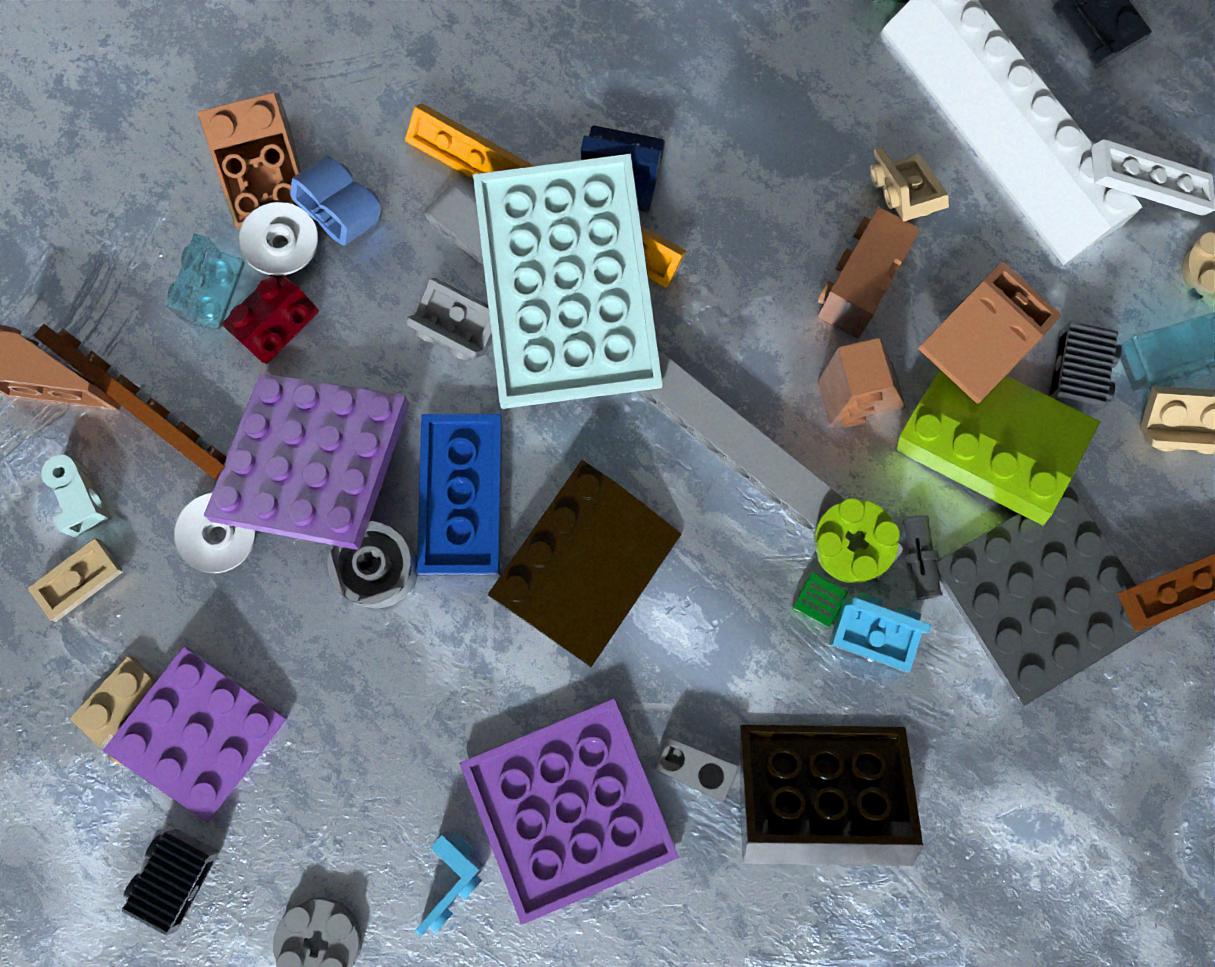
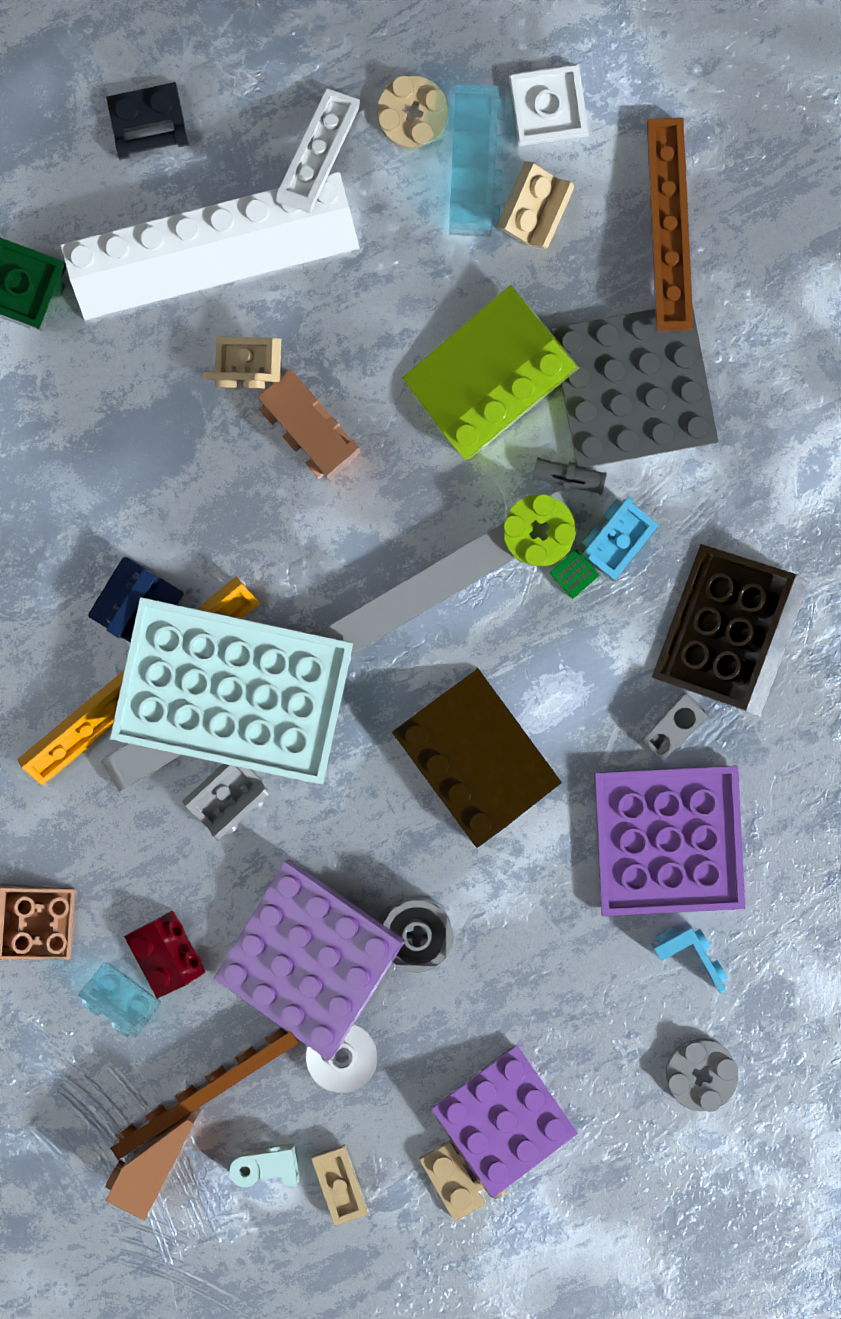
camera: 70 degrees left, 10 degrees up
black brick [122,829,220,936] -> none
white dish [239,202,318,276] -> none
medium blue brick [290,156,381,246] -> none
blue plate [417,414,502,575] -> none
nougat wedge [818,338,906,428] -> none
nougat slope [918,261,1061,404] -> none
black brick [1048,321,1121,414] -> none

